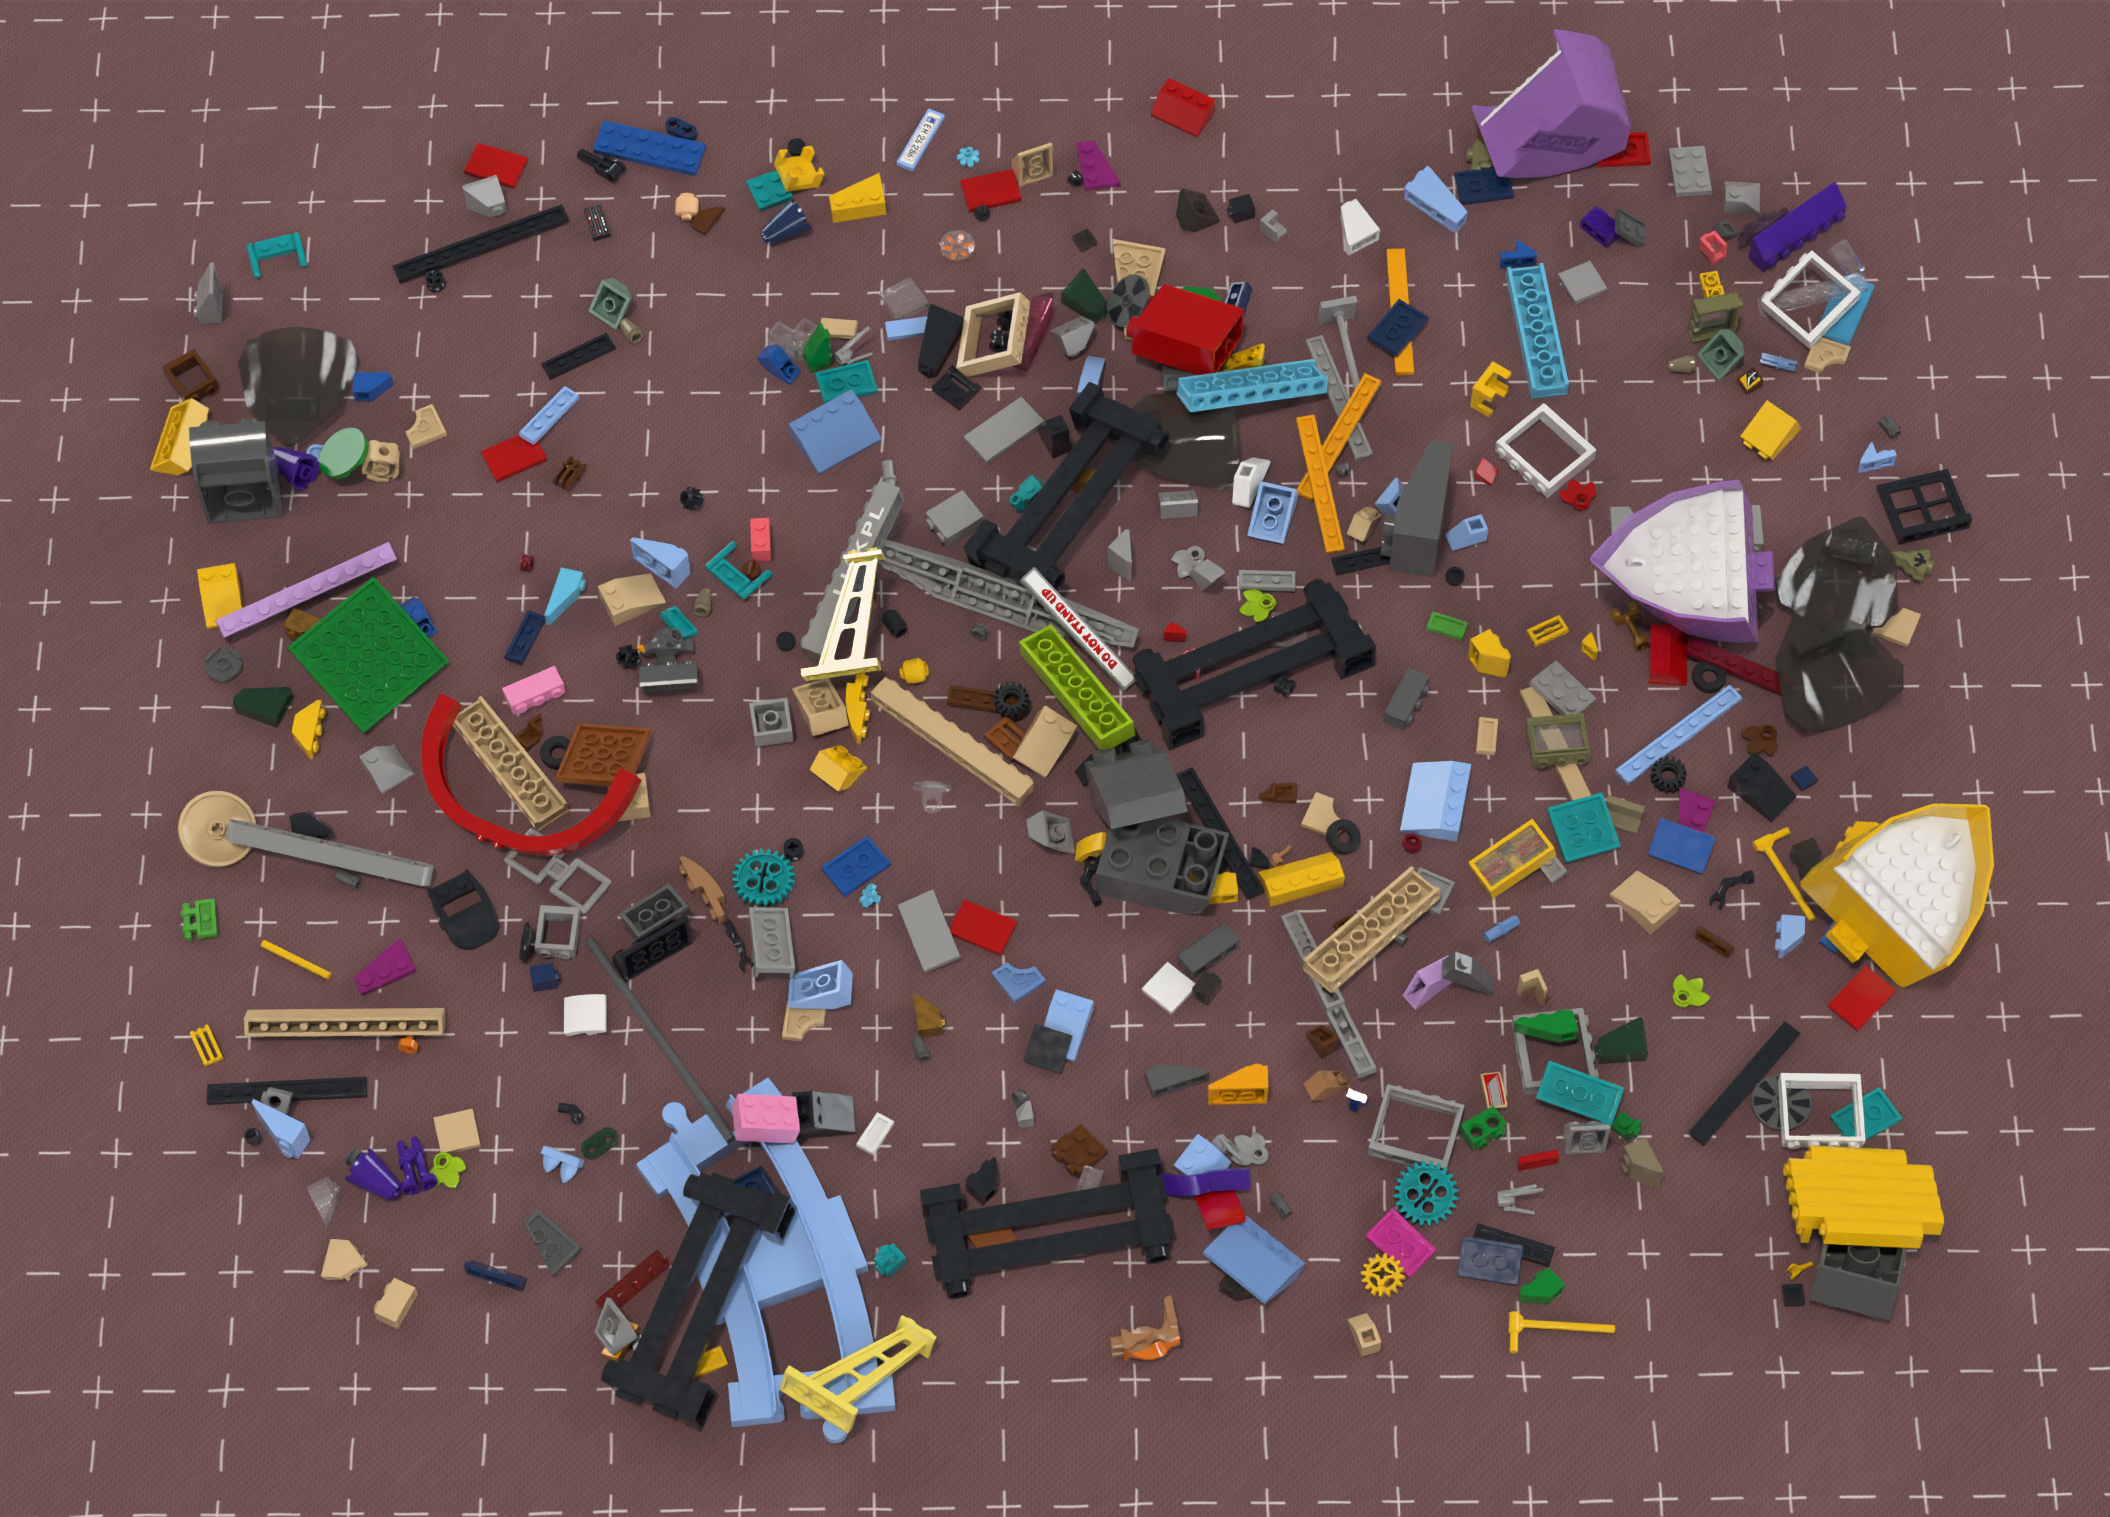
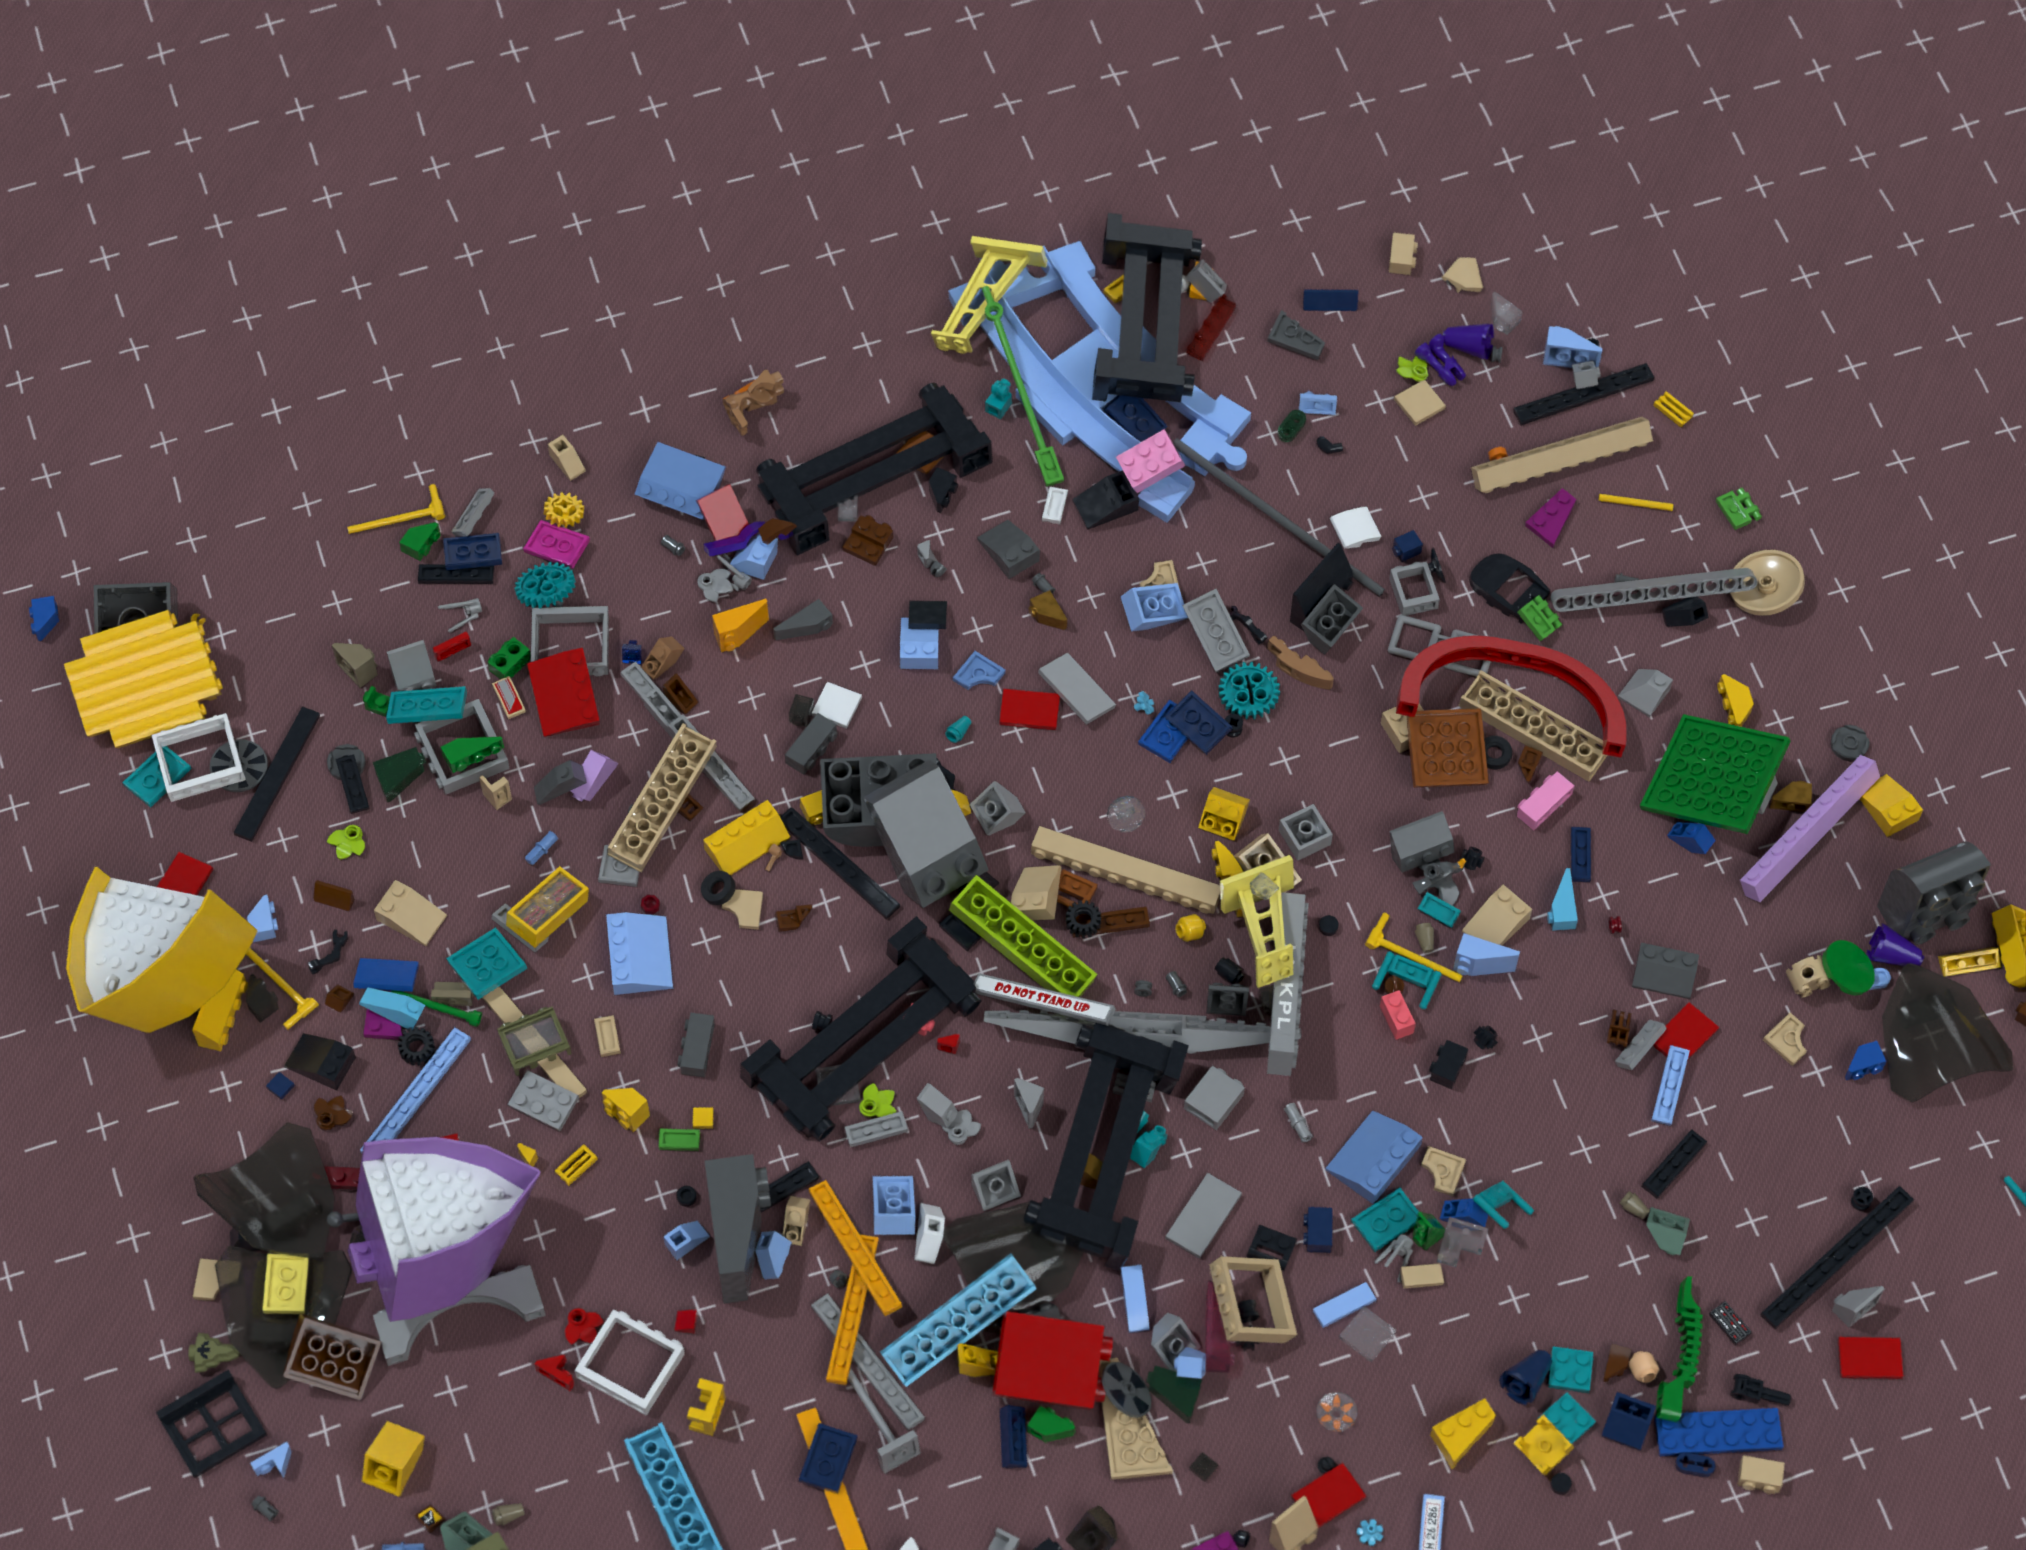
camera: 160 degrees right, 0 degrees up
clear green slope [233,687,294,728] -> none
black slope [918,304,964,378] -> none
black slope [1037,415,1069,459] -> none
black plate [1781,1283,1805,1307] -> none
none -> blue slope [29,596,59,641]
none -> light yellow plate [263,1254,309,1314]
none -> reddish brown slope [283,1313,381,1400]
none -> reddish brown slope [325,985,354,1013]
none -> dark grey tile [327,744,366,780]
none -> dark grey bar [327,1211,360,1228]
none -> black tile [336,754,370,814]
none -> medium azure slope [359,988,425,1030]
none -> green piece [391,990,482,1027]
none -> light grey plate [451,488,495,536]
none -> red slope [527,647,600,737]
none -> red slope [534,1355,575,1391]
none -> yellow tile [693,1108,714,1129]
none -> reddish brown slope [758,518,797,545]
none -> teal cone [945,716,971,743]
none -> dark grey slope [977,520,1040,579]
none -> bright green bar [982,286,1064,487]
none -> dark blue tile [1165,690,1233,755]
none -> dark grey pin [1165,971,1187,997]
none -> light blue slope [1174,1347,1206,1378]
none -> dark grey slope [1206,983,1249,1016]
none -> clear slope [1250,872,1279,900]
none -> dark blue brick [1303,1207,1333,1253]
none -> yellow bar [1365,913,1463,983]
none -> tan tile [1421,1146,1466,1197]
none -> black brick [1428,1040,1469,1090]
none -> teal plate [1473,1181,1534,1229]
none -> bright green plate [1517,595,1562,641]
none -> teal plate [1548,1346,1593,1393]
none -> dark blue slope [1601,1392,1656,1451]
none -> light grey plate [1615,1020,1667,1070]
none -> dark grey slope [1632,943,1699,999]
none -> green piece [1656,1276,1703,1423]
none -> tan brick [1737,1455,1784,1494]

